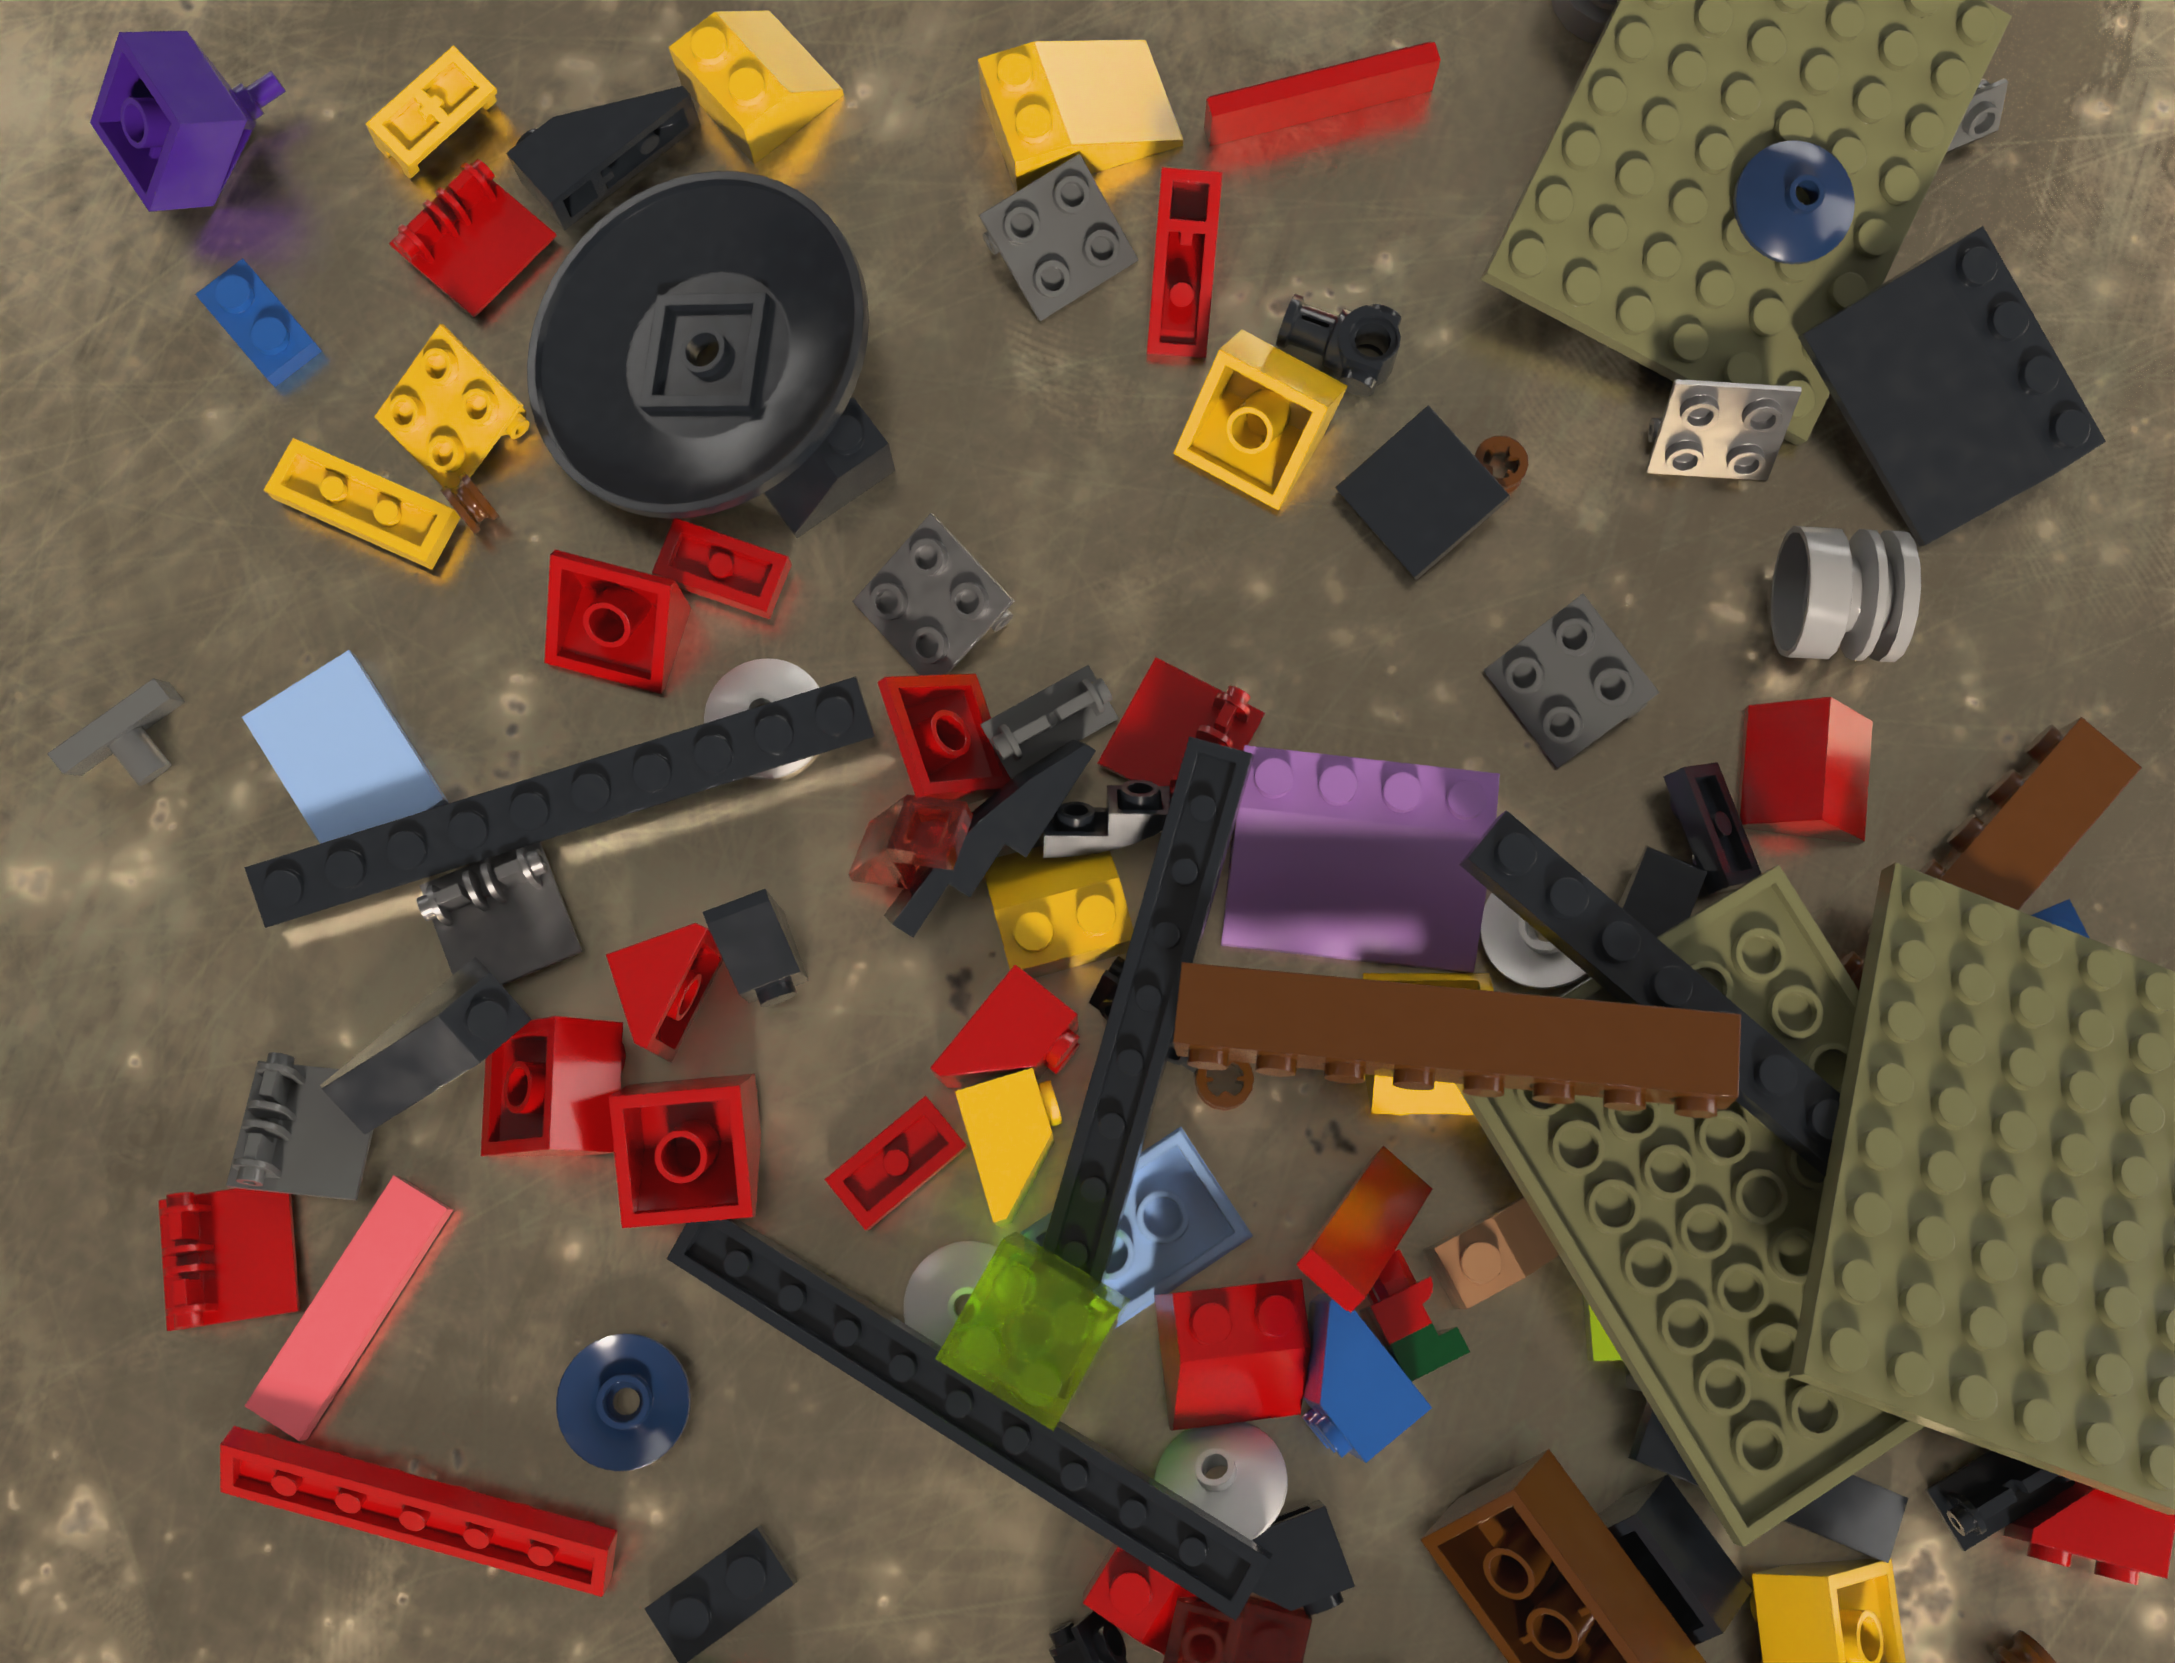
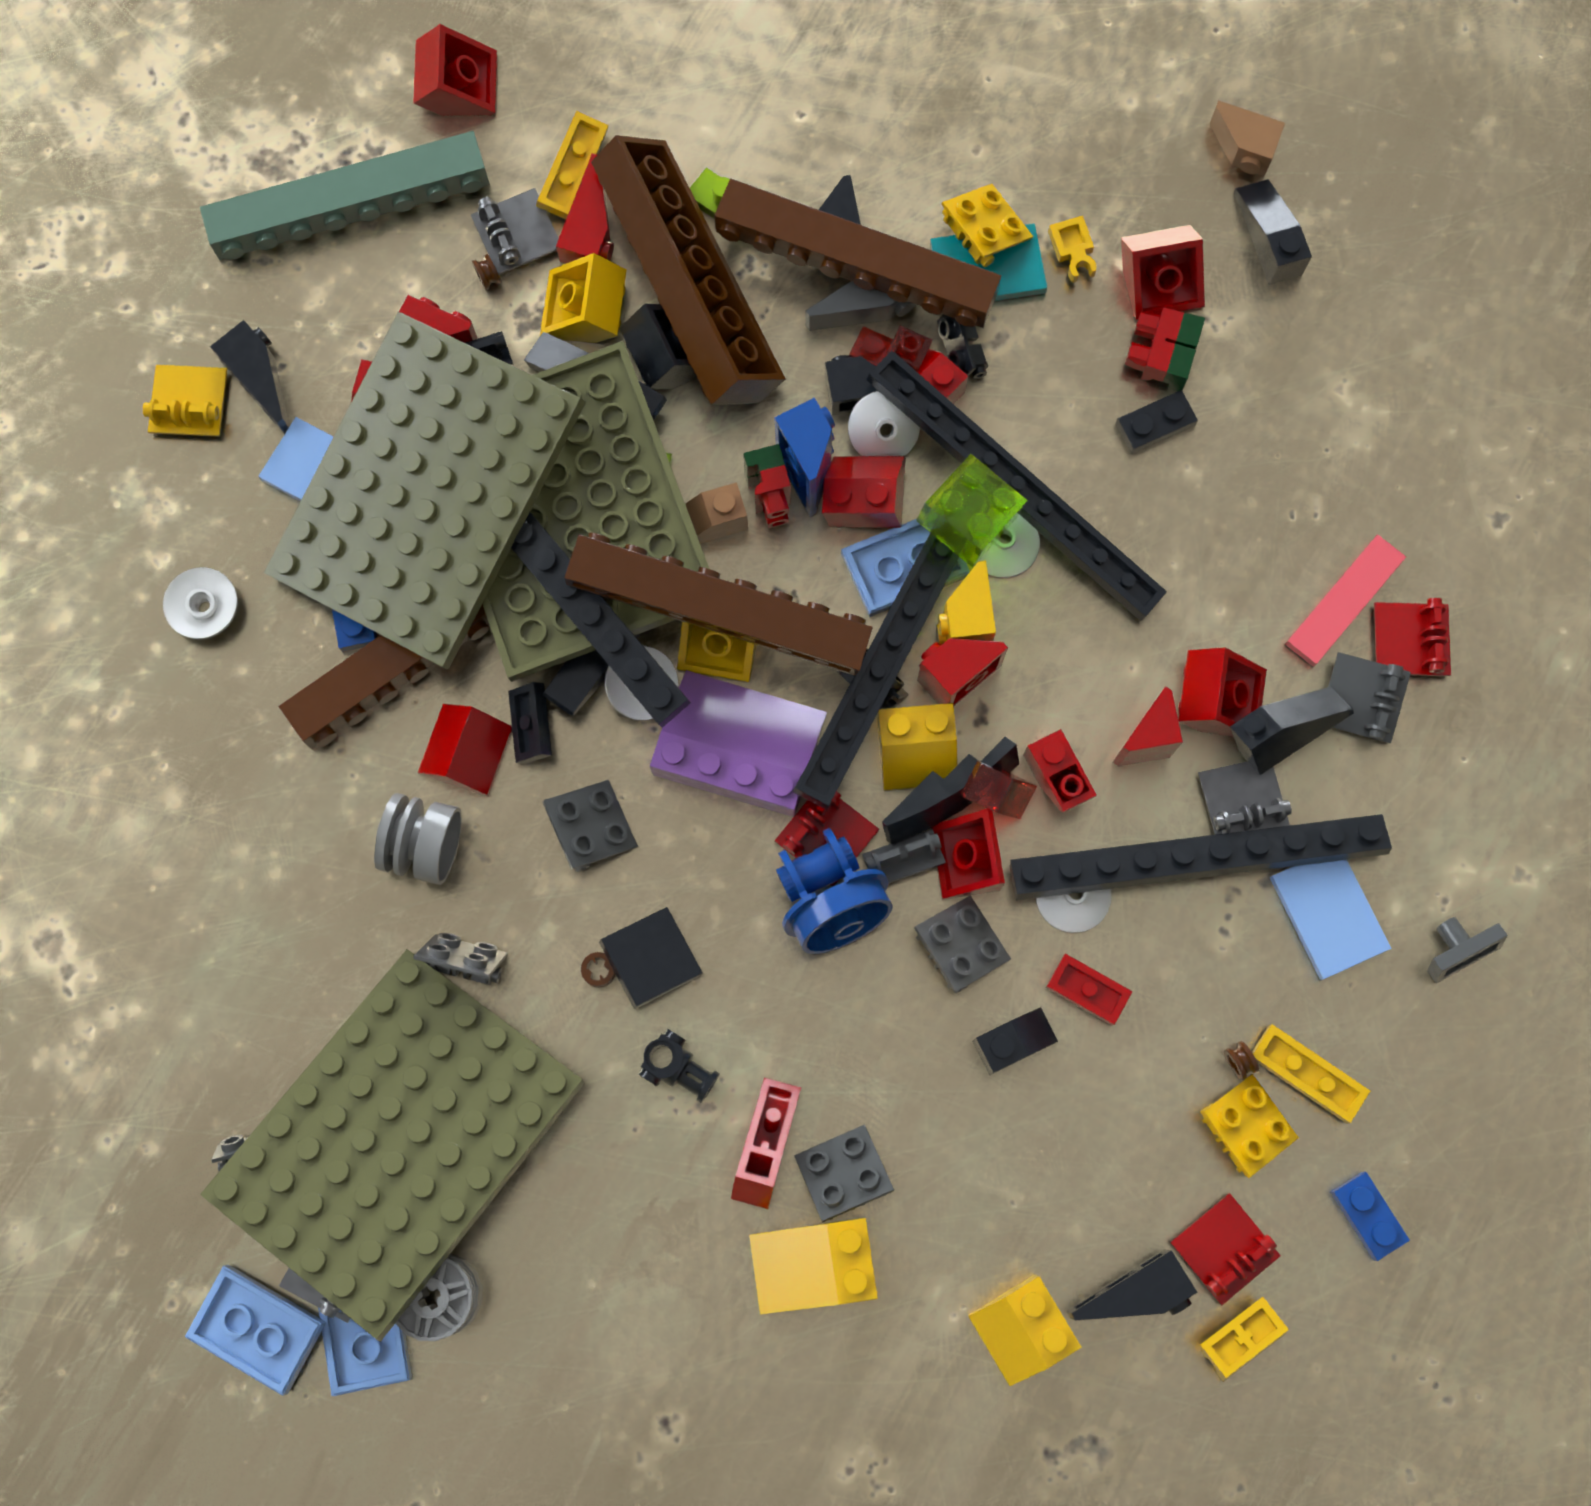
camera: 170 degrees left, 0 degrees up
dark purple piece [90,31,286,212] -> none
red plate [220,1426,618,1597] -> none
black dish [527,171,869,519] -> none
red slope [544,549,691,694] -> none
dark blue dish [556,1334,691,1471] -> none
red slope [609,1073,761,1228] -> none
black slope [703,889,809,1007] -> none
red plate [824,1095,968,1231] -> none
black slope [1043,780,1171,858] -> none
yellow slope [1173,329,1348,511] -> none
red tile [1204,41,1441,147] -> none
red tile [1296,1145,1433,1313] -> none
dark blue dish [1733,140,1855,264] -> none
black slope [1798,226,2106,547] -> none
none -> blue piece [776,828,893,954]
none -> red slope [1023,729,1097,813]

